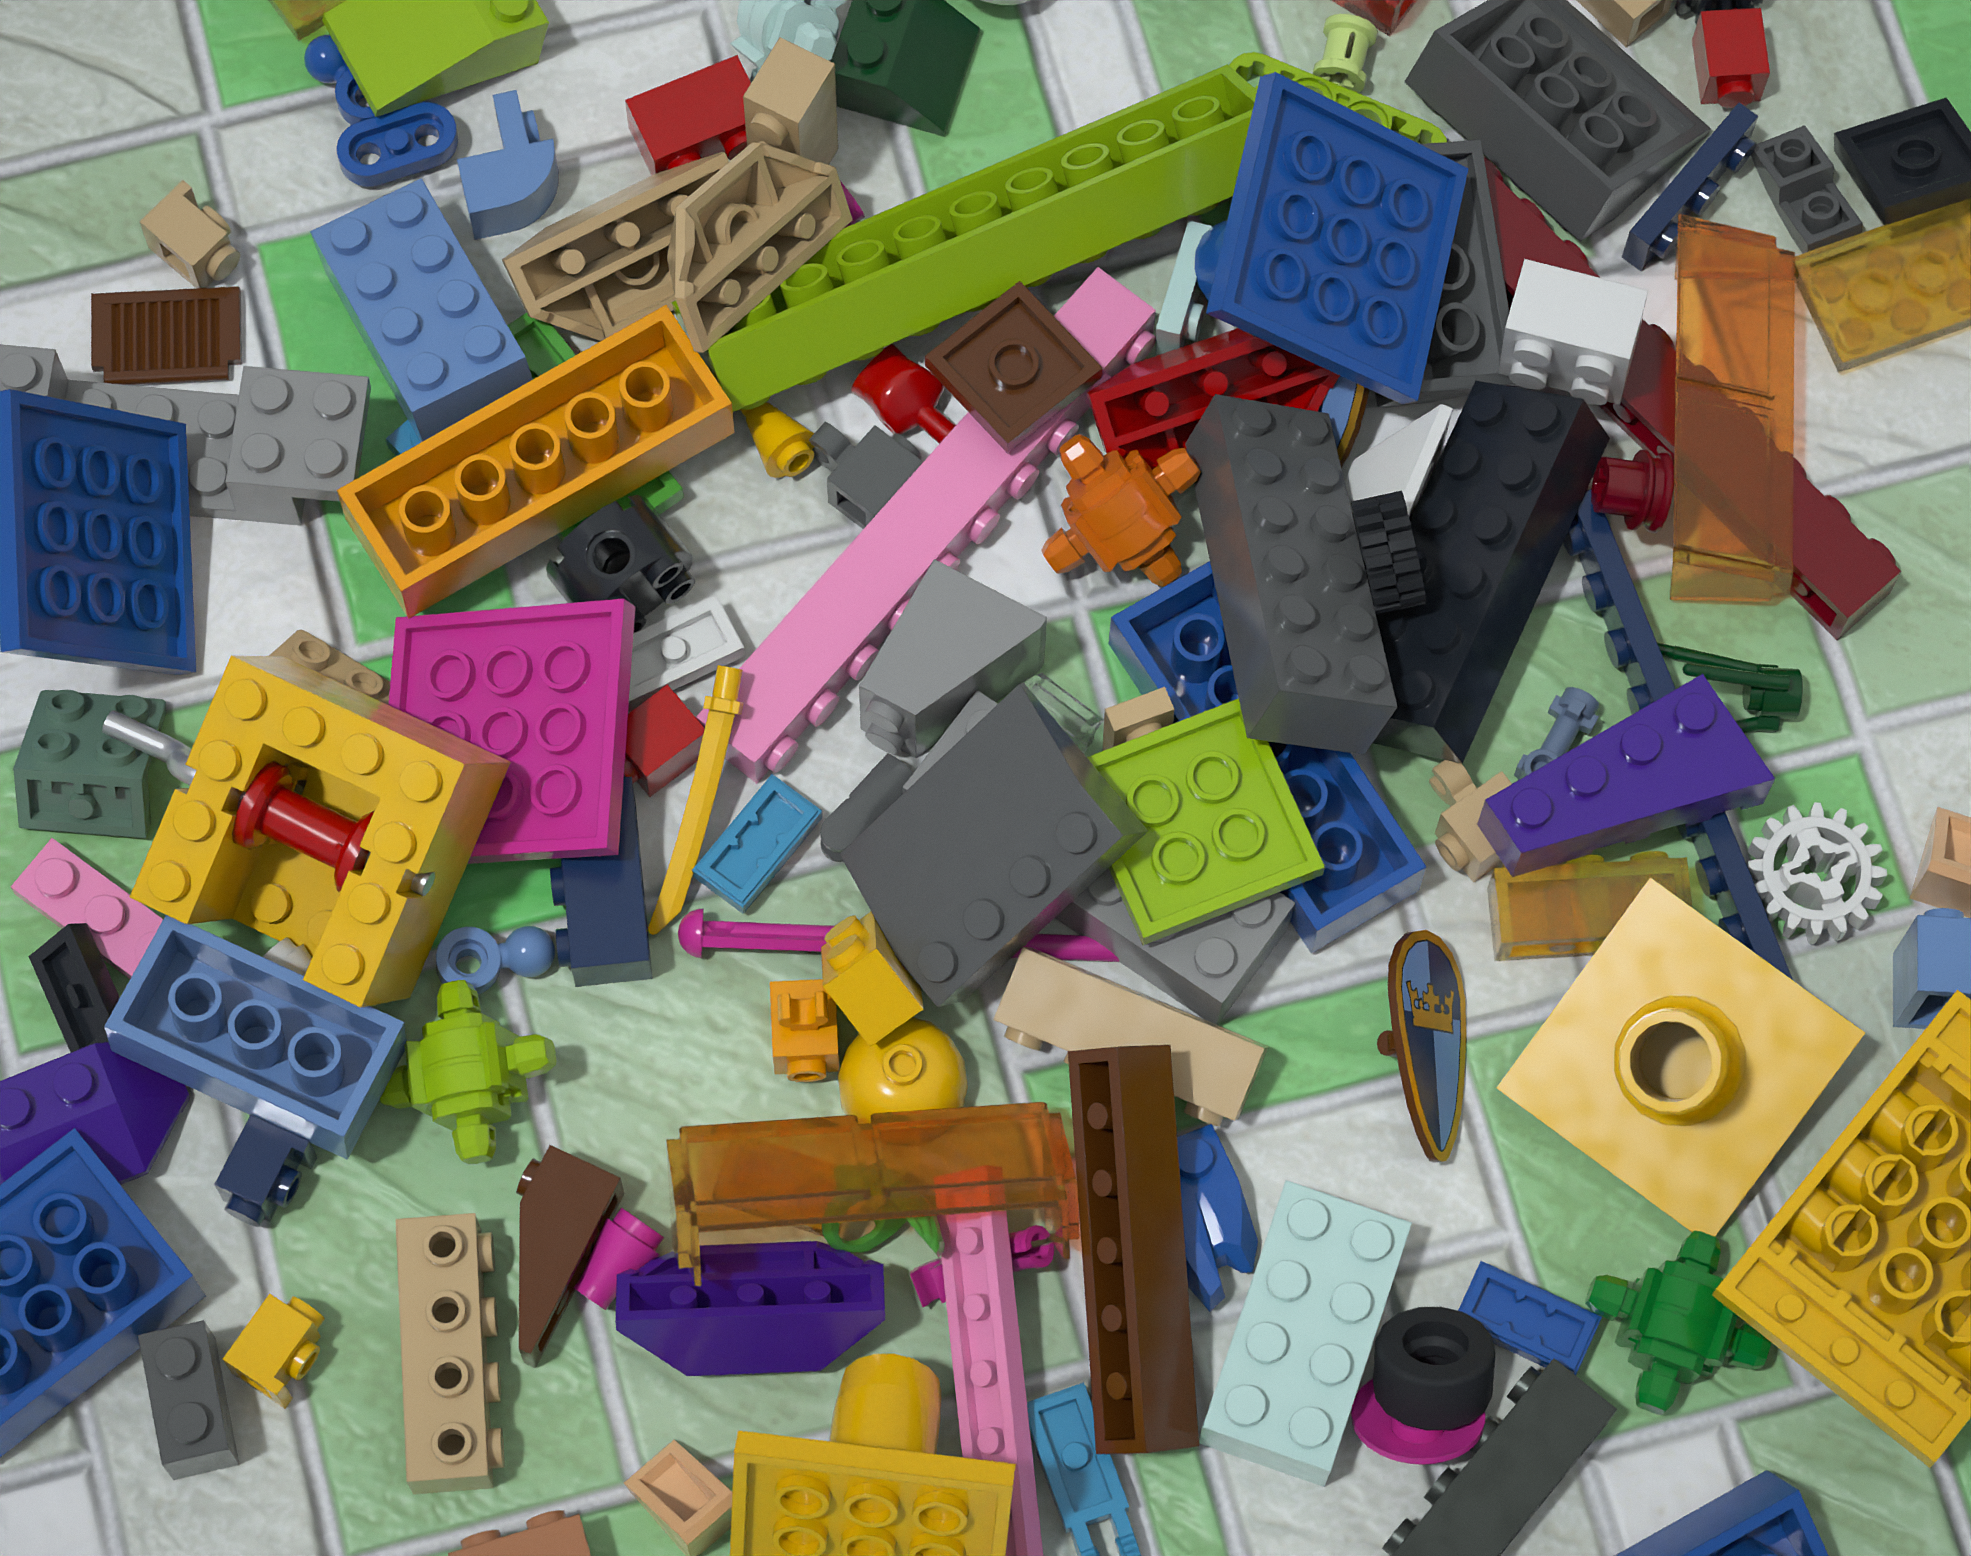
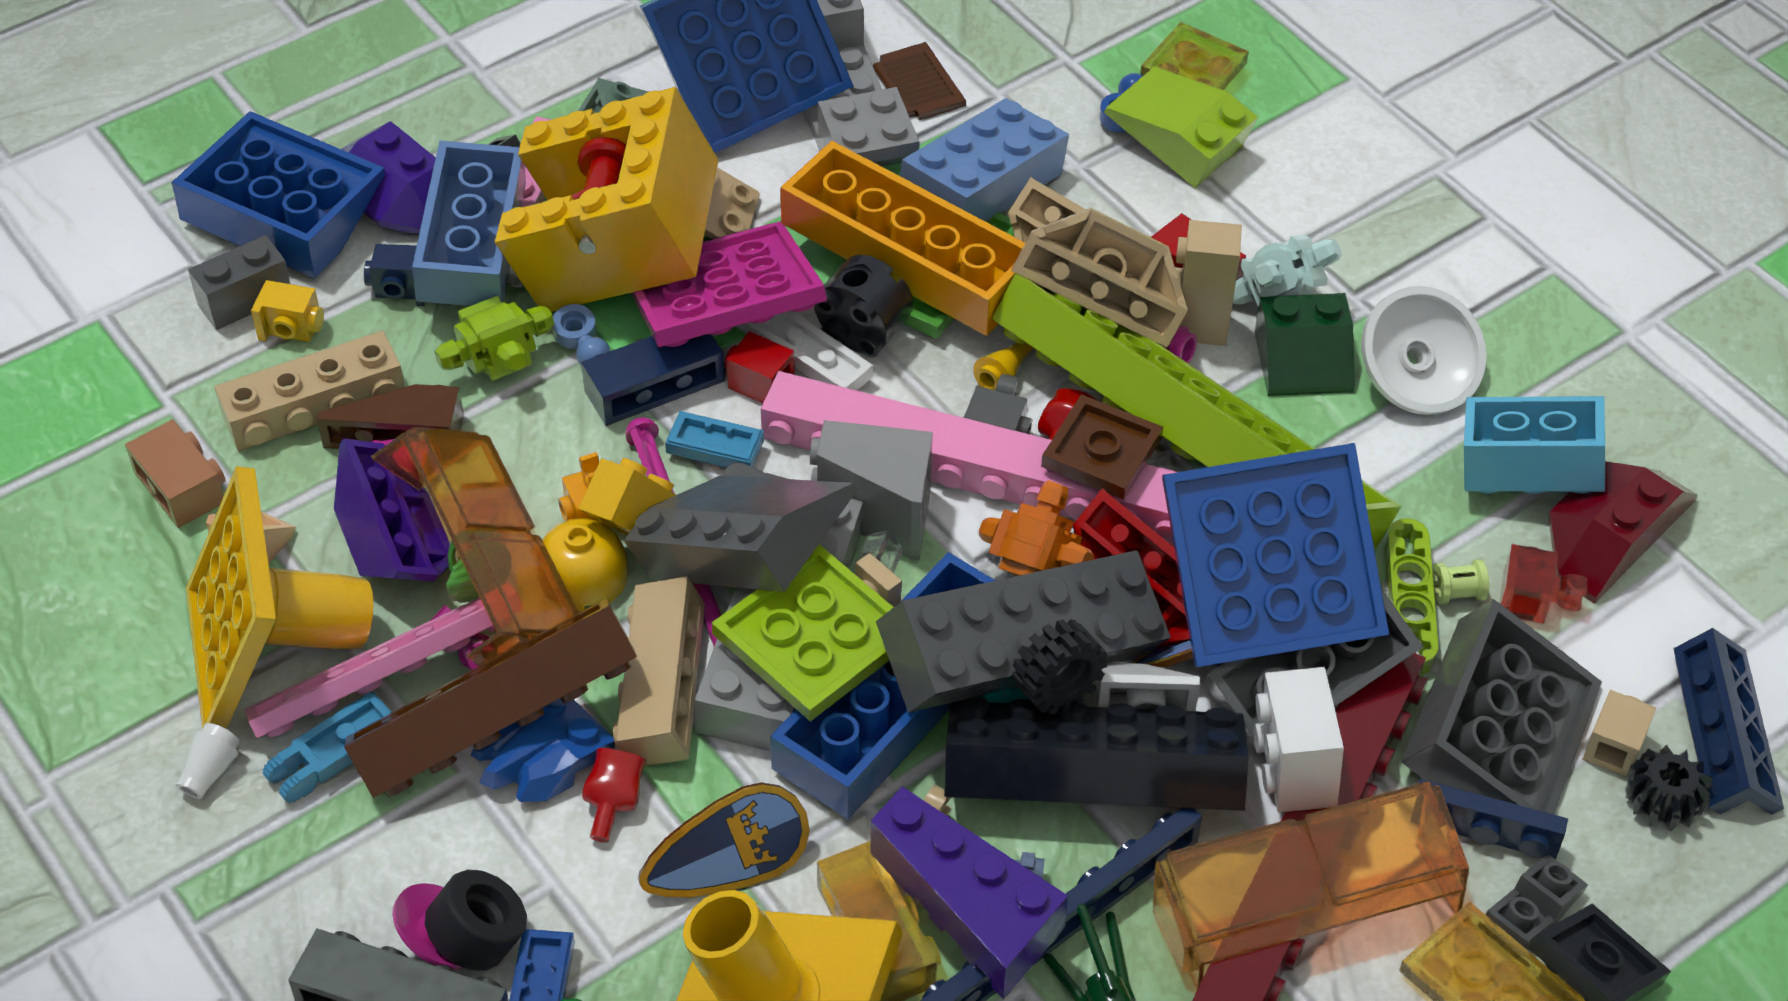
camera: 70 degrees right, 20 degrees down
tan brick [139,180,241,288] -> none
blue plate [337,102,458,187] -> none
medium blue brick [457,90,559,240] -> none
yellow sword [648,665,744,935] -> none
light aqua brick [1199,1180,1412,1487] -> none
dark red piece [1591,449,1674,533] -> none
red brick [1692,8,1770,108] -> none
none -> red piece [582,748,646,843]

